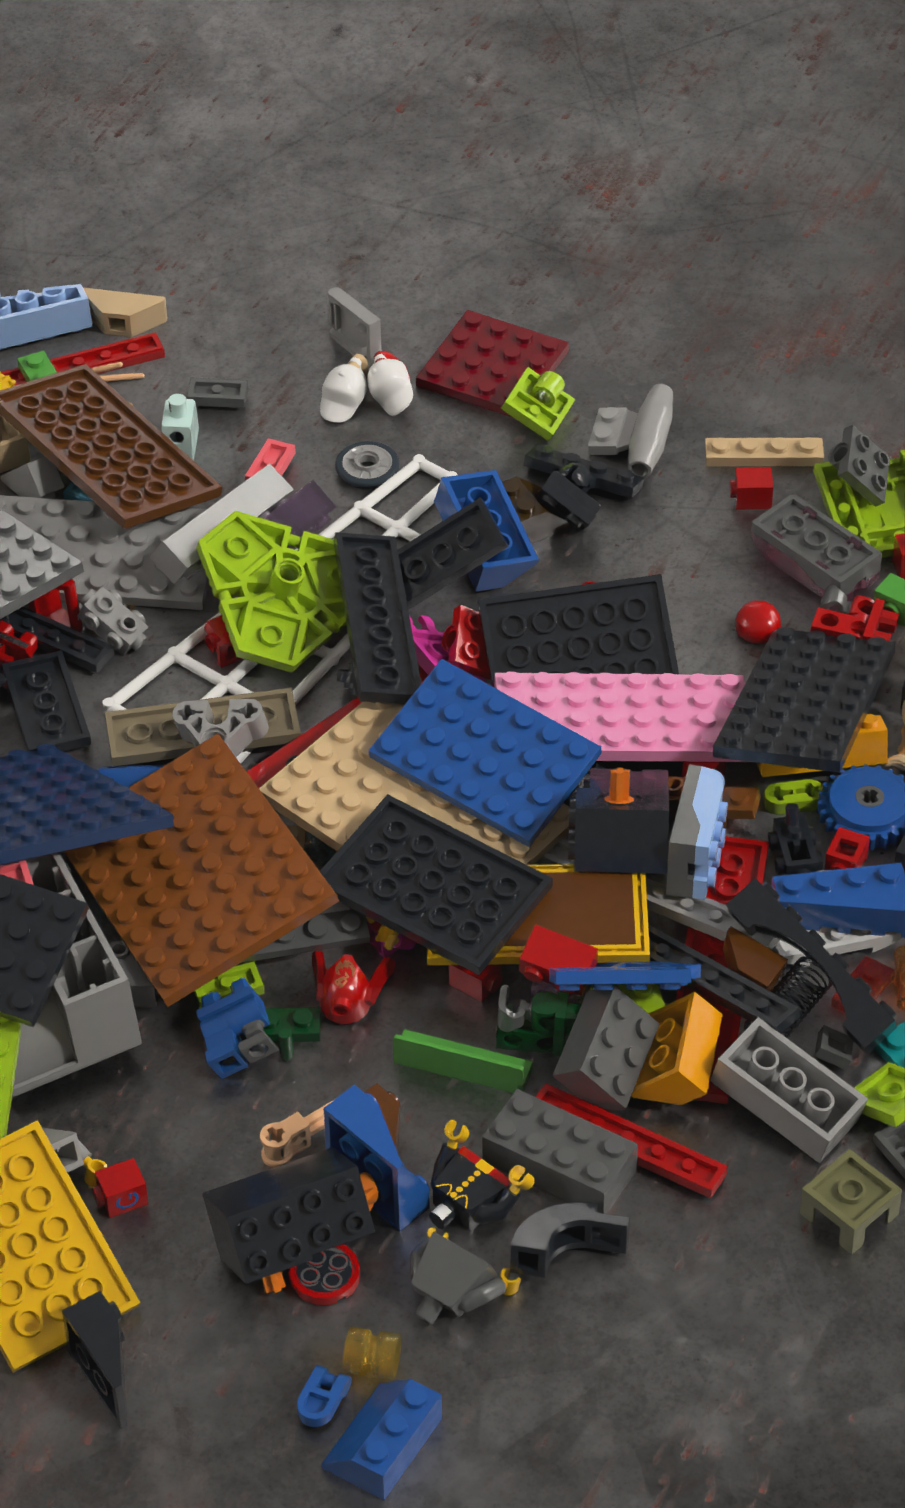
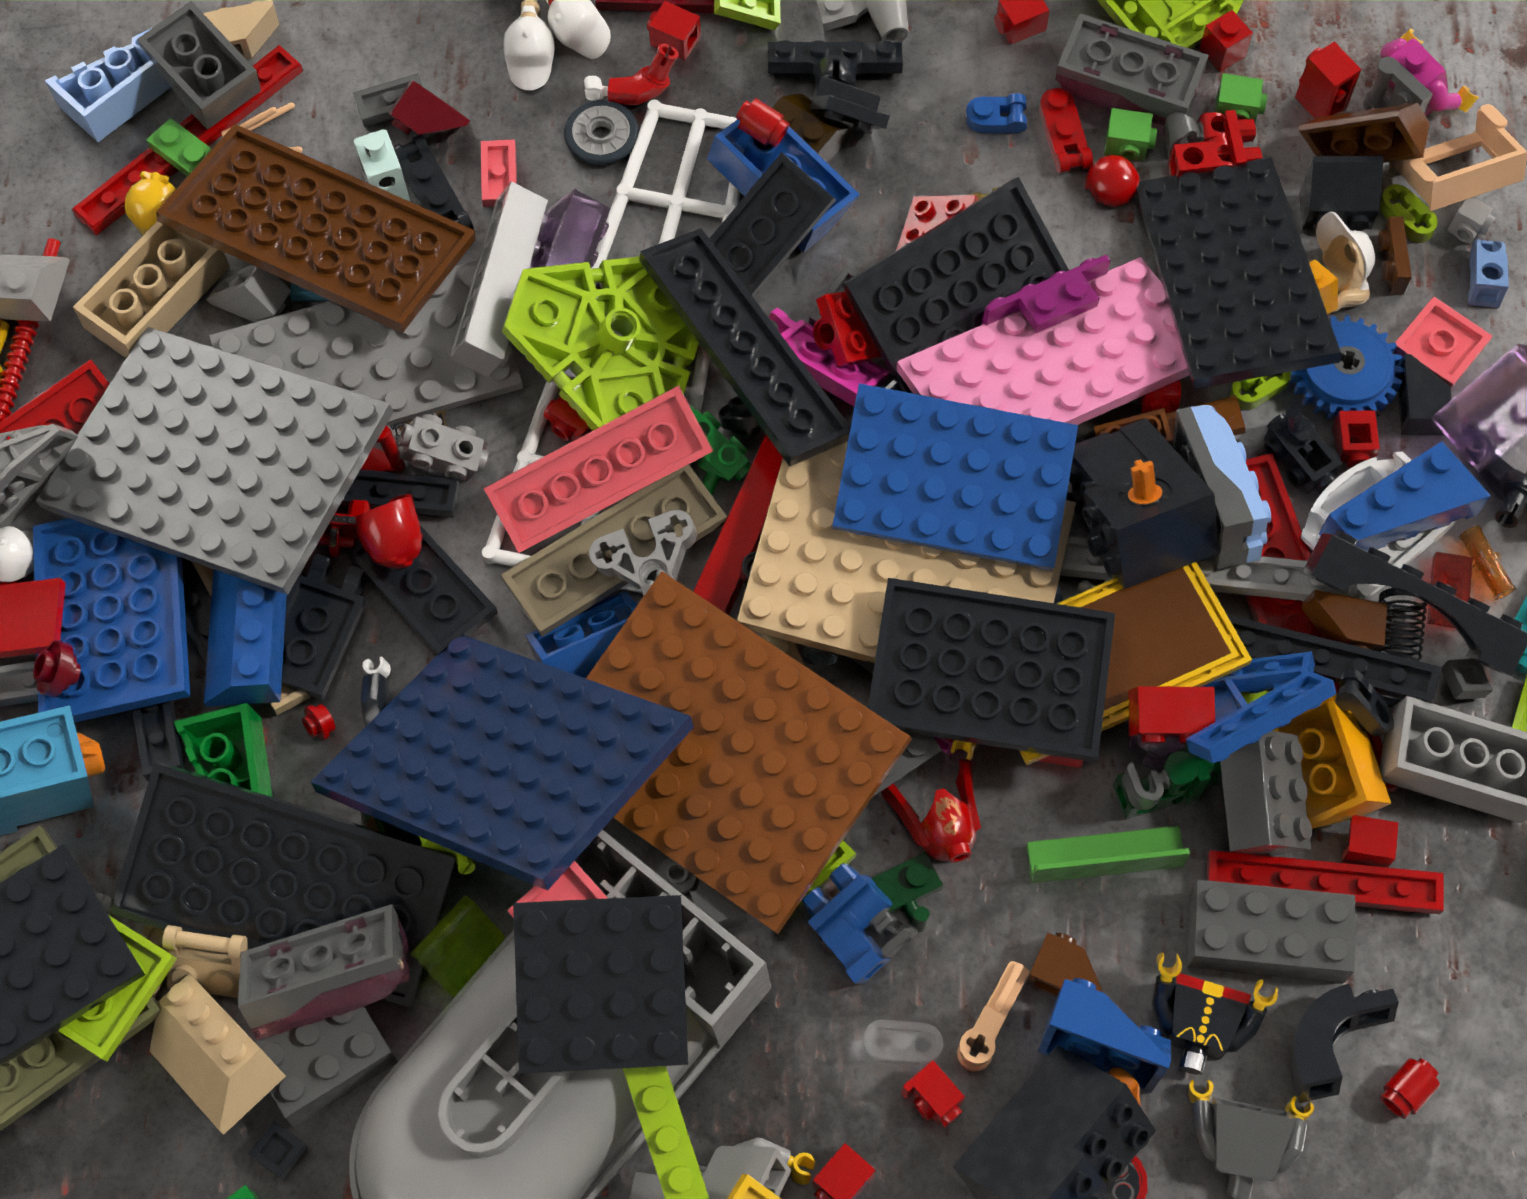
camera: 25 degrees left, 20 degrees up
none -> dark grey slope [137,1,261,130]
none -> red piece [355,494,423,569]
none -> dark red slope [388,80,470,135]
none -> black plate [393,134,474,230]
none -> coral plate [484,385,713,553]
none -> red arm [584,44,679,105]
none -> red brick [647,1,701,61]
none -> green brick [690,406,752,496]
none -> red brick [736,98,790,148]
none -> clear plate [863,1020,943,1066]
none -> red brick [901,1060,965,1128]
none -> blue plate [965,93,1027,133]
none -> magenta bracket [982,254,1111,333]
none -> red plate [1039,88,1093,174]
none -> bright green brick [1104,108,1157,161]
none -> black plate [1335,670,1394,737]
none -> red panel [1341,815,1399,868]
none -> red brick [1380,1058,1440,1119]

